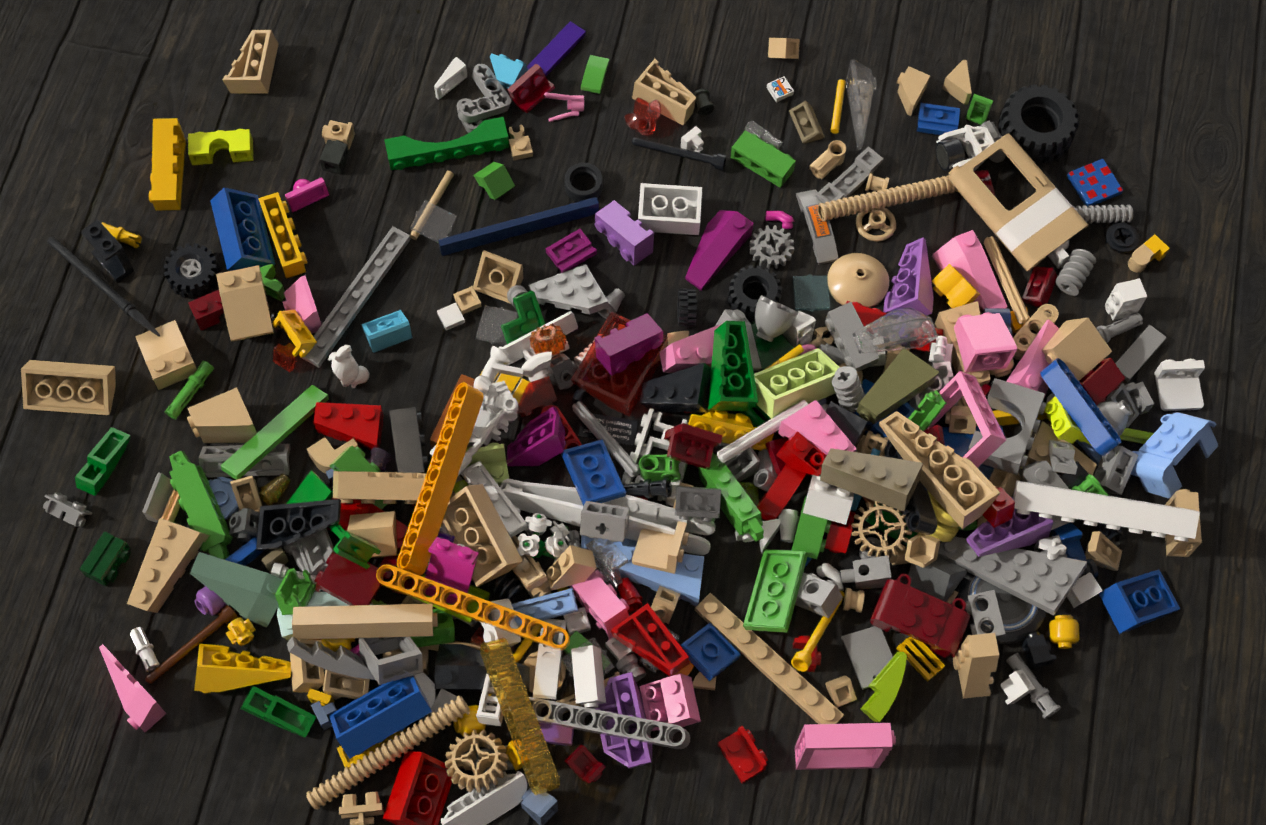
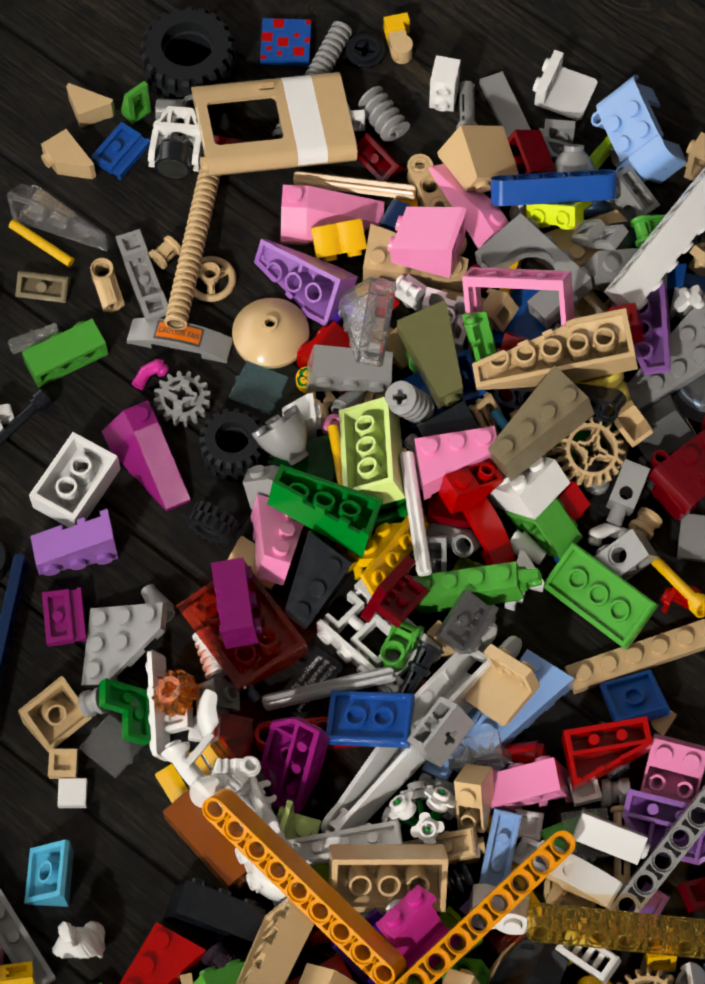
camera: 60 degrees left, 0 degrees up
tan brick [651,586,680,624] -> none

